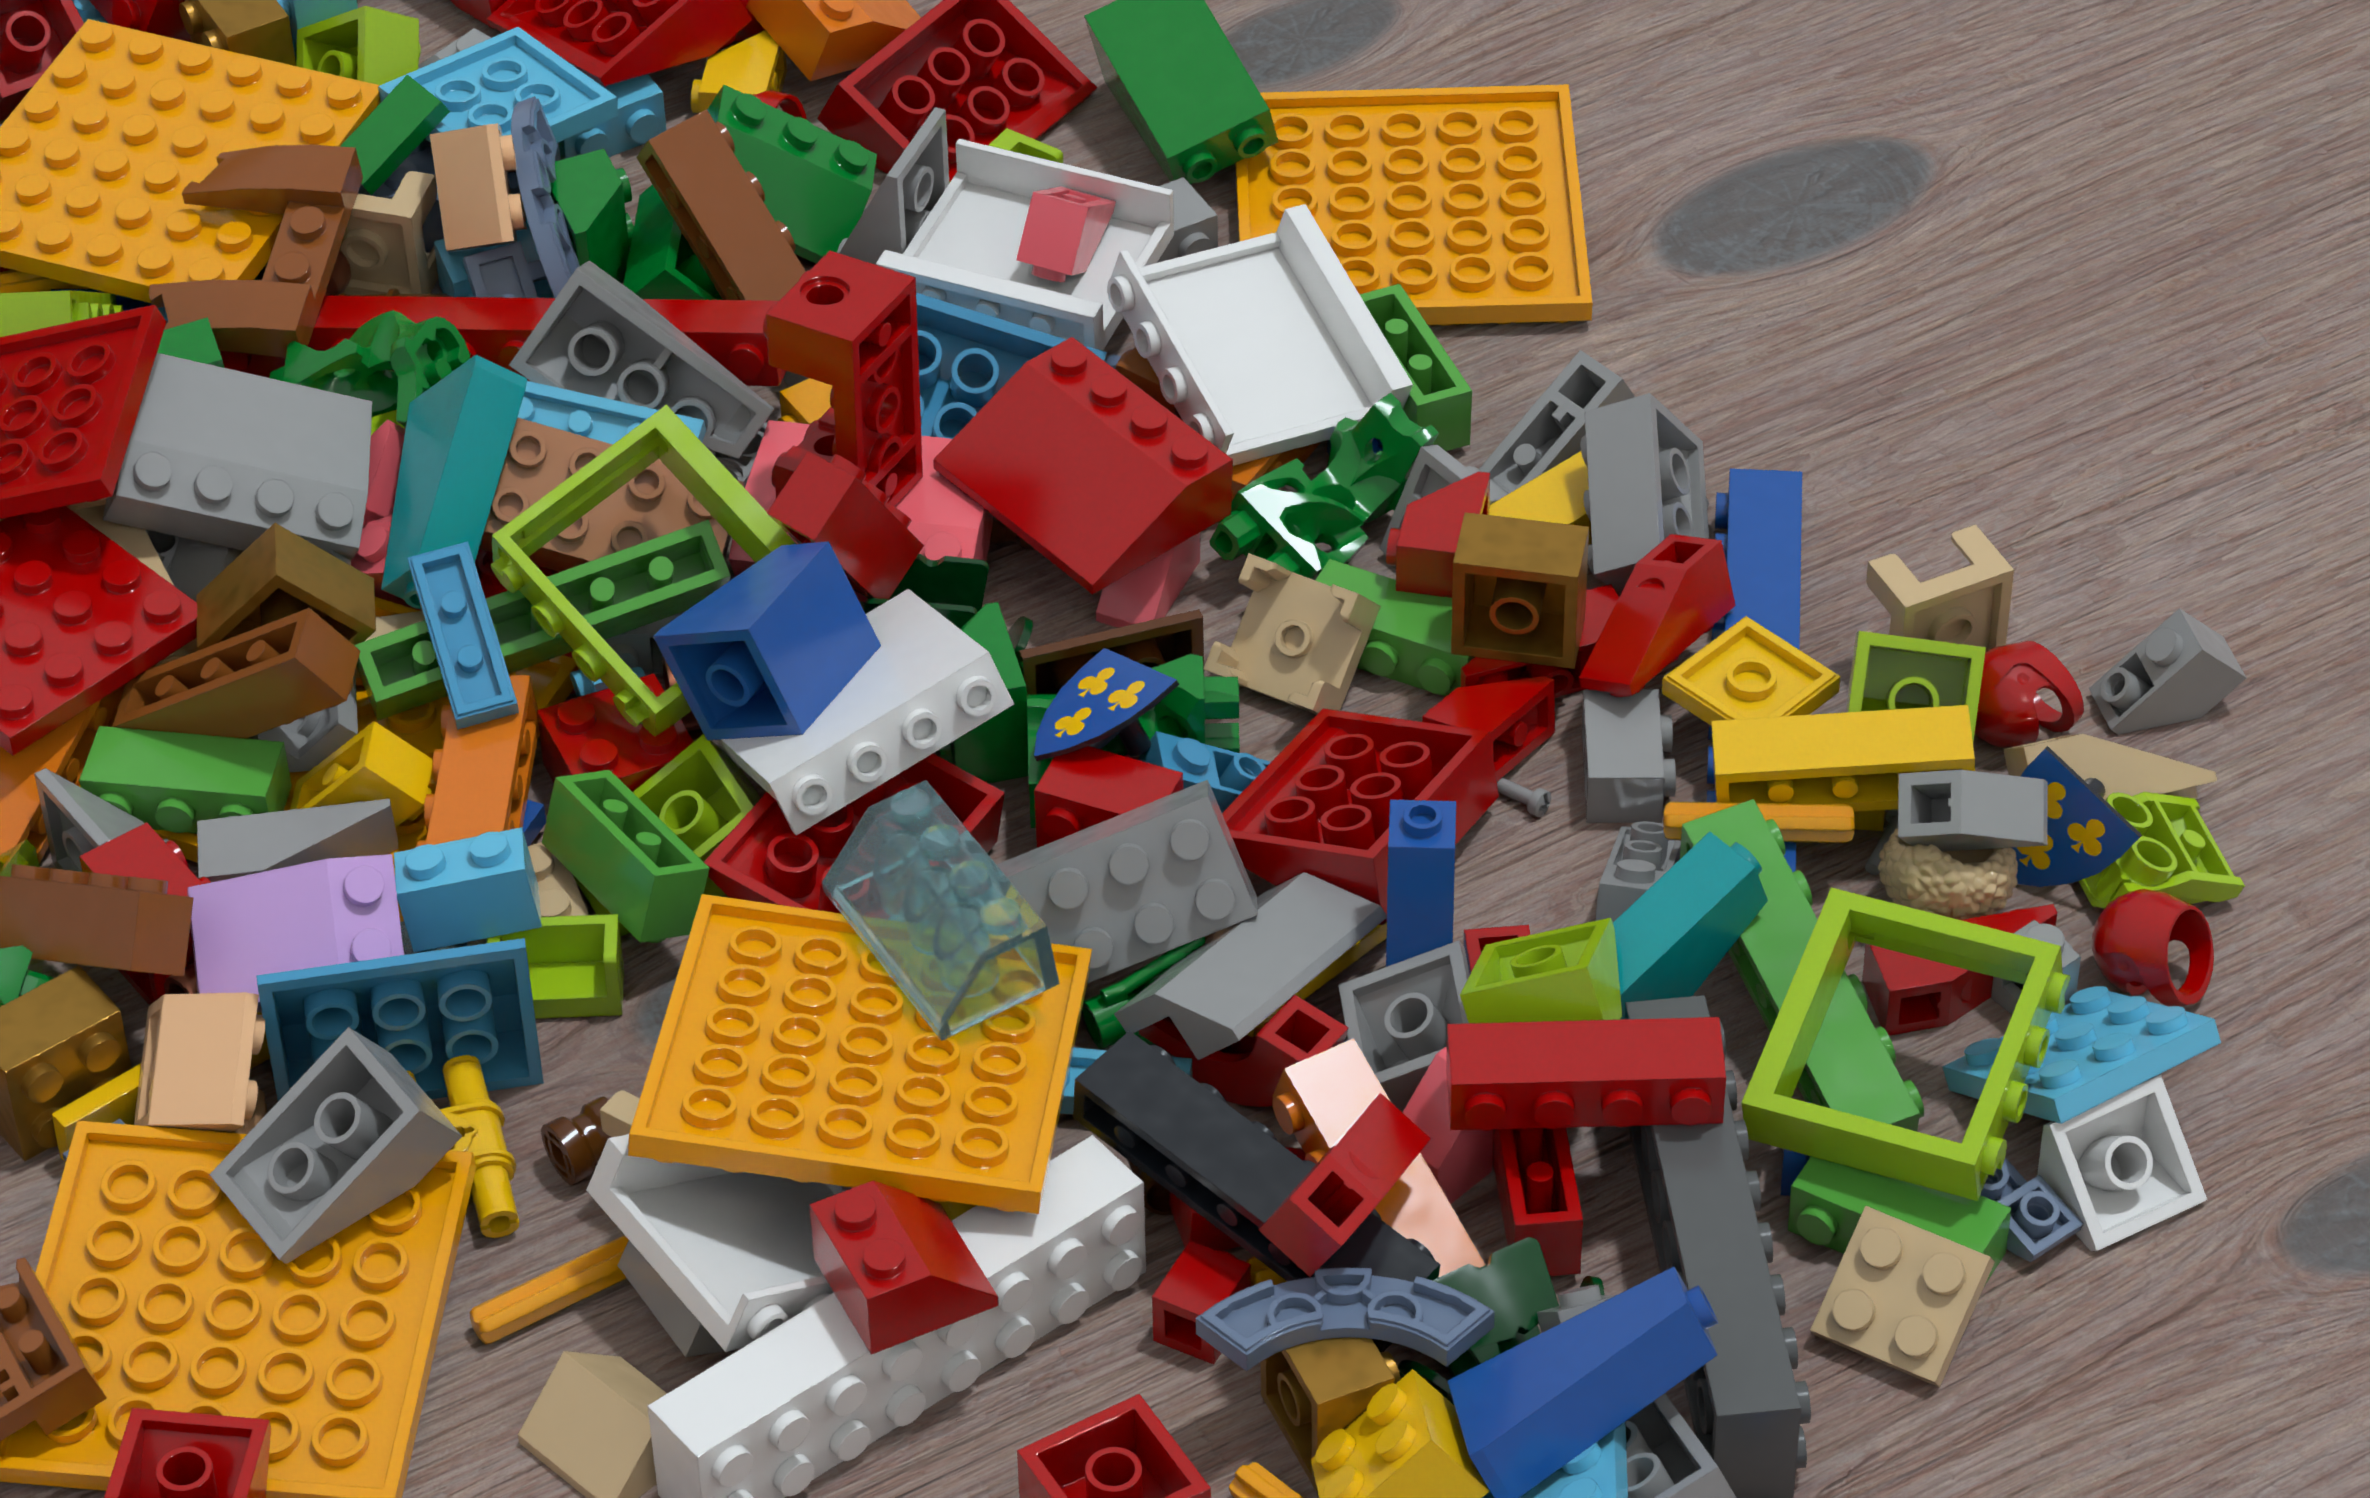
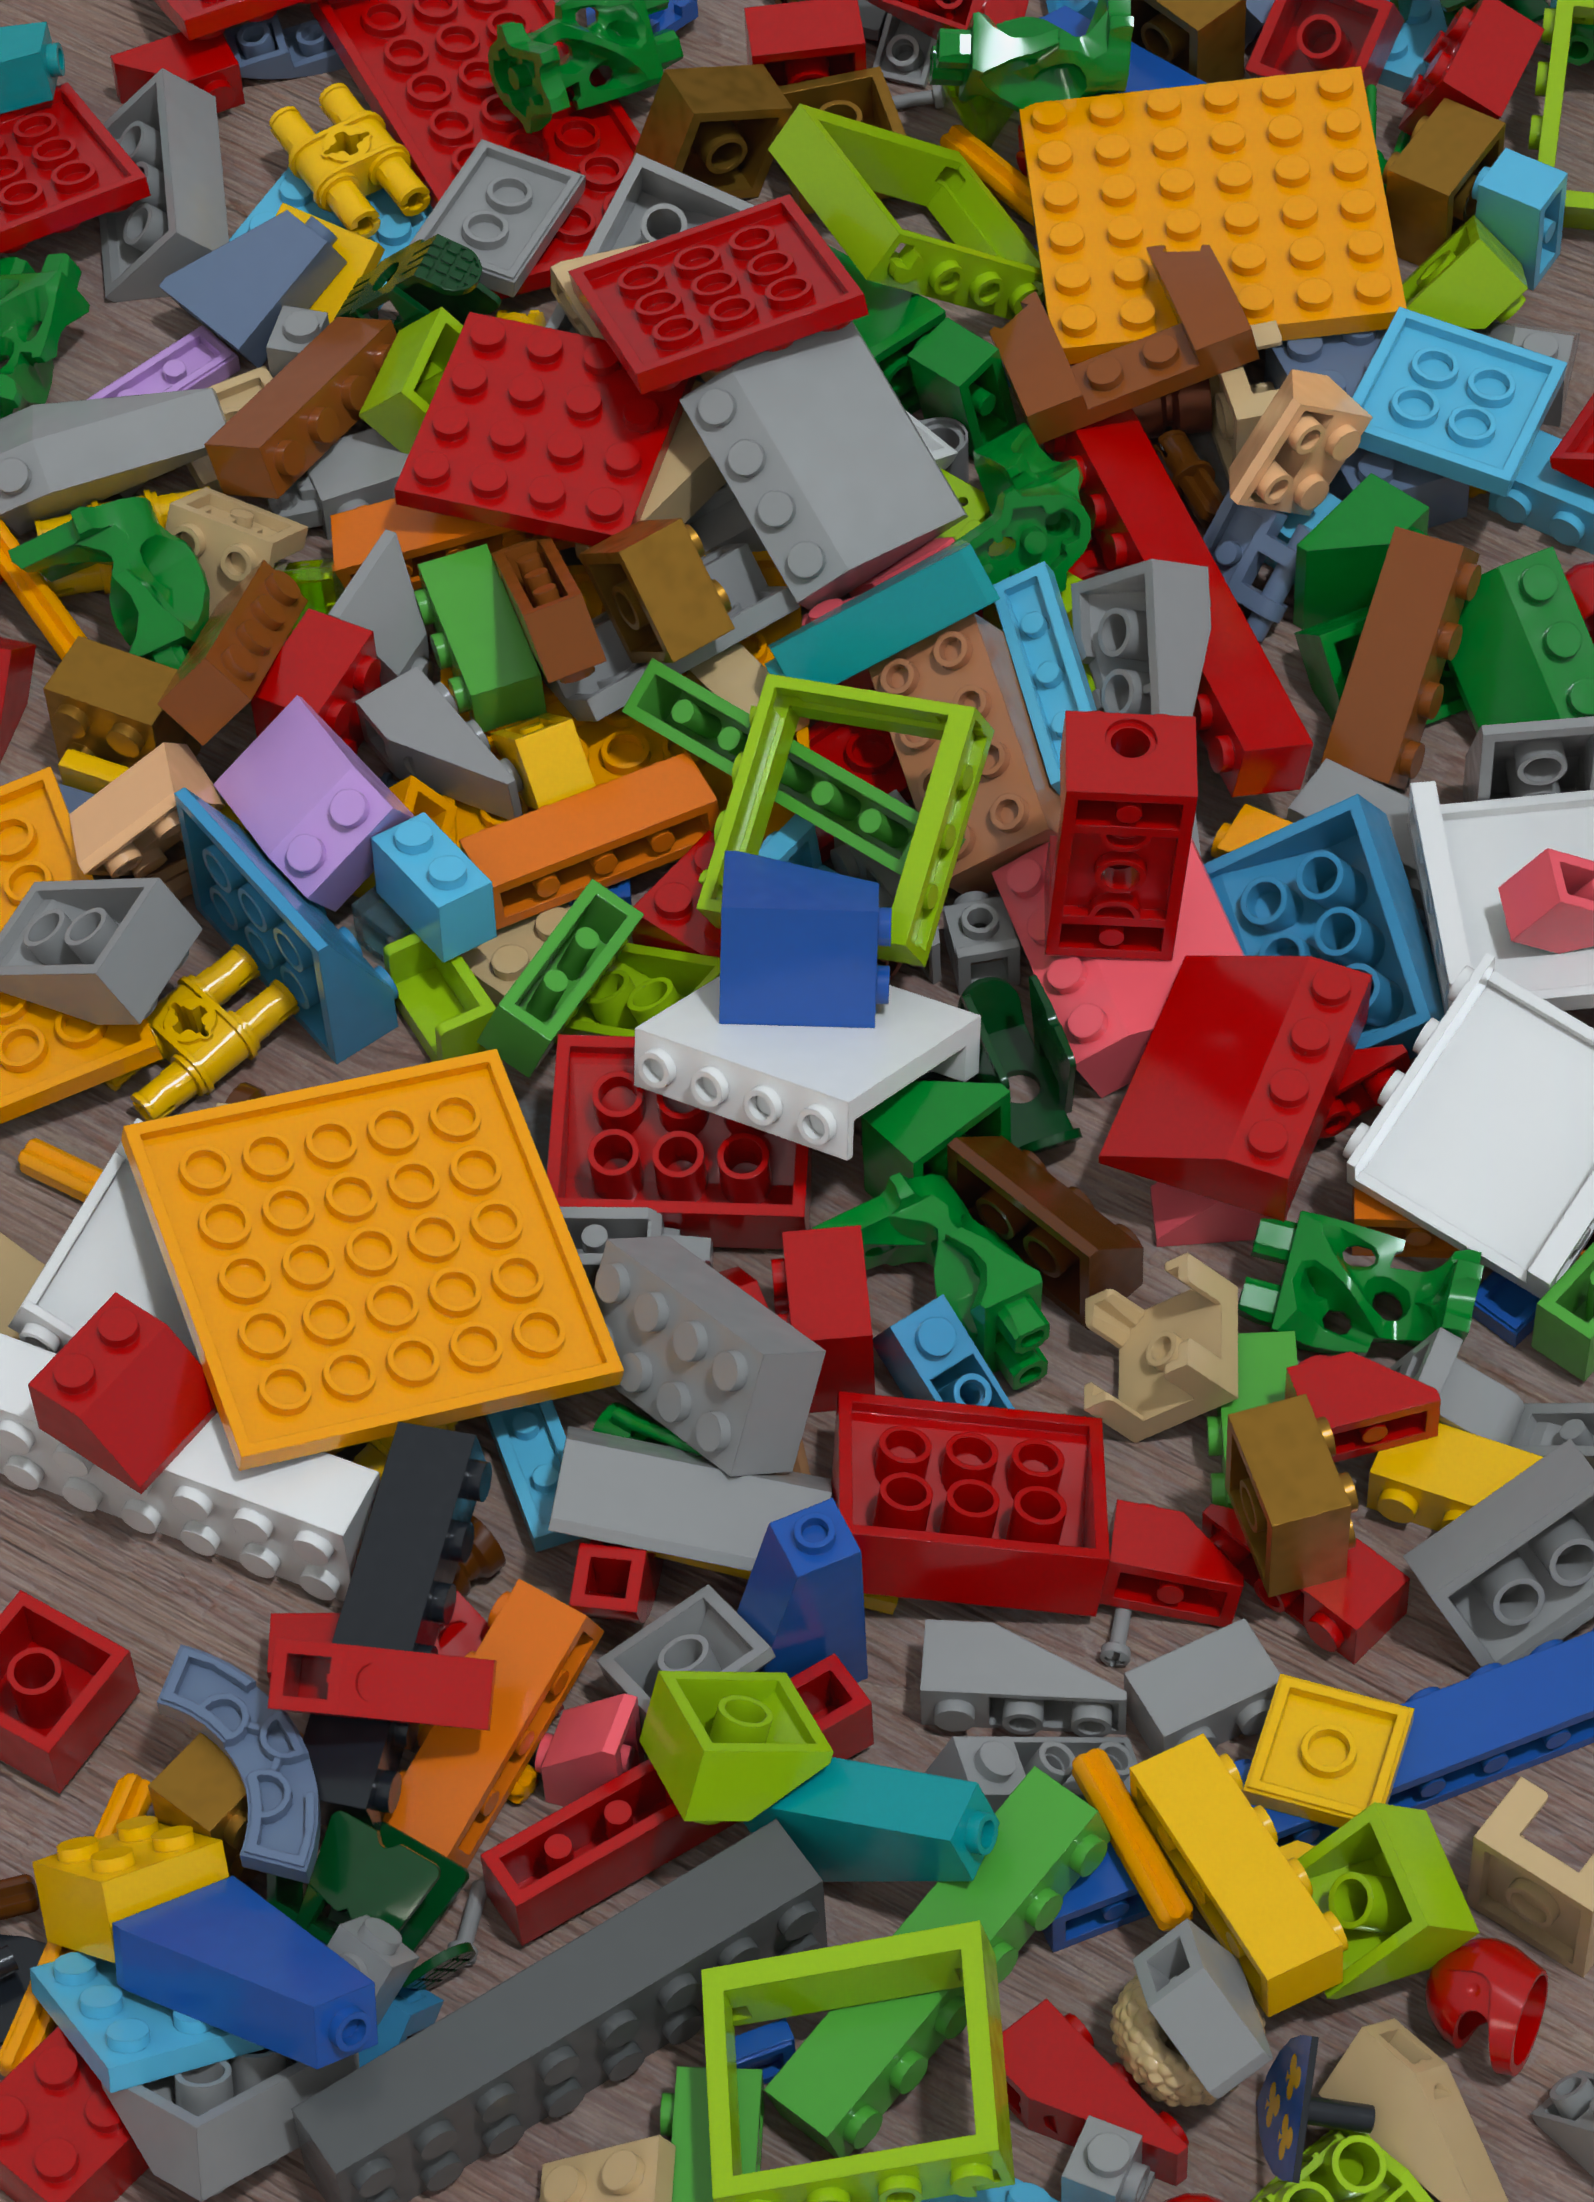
camera: 65 degrees right, 10 degrees up
green tile [340,75,450,195] -> none
dark azure tile [407,541,519,730] -> none
sand blue tile [511,96,580,298] -> none
red brick [767,451,924,599] -> none
clear light blue slope [822,780,1060,1041] -> none
blue shield [1034,648,1179,761] -> none
red brick [1446,1017,1726,1131] -> none
red slope [1579,534,1736,697] -> none
none -> light grey slope [920,1619,1127,1737]

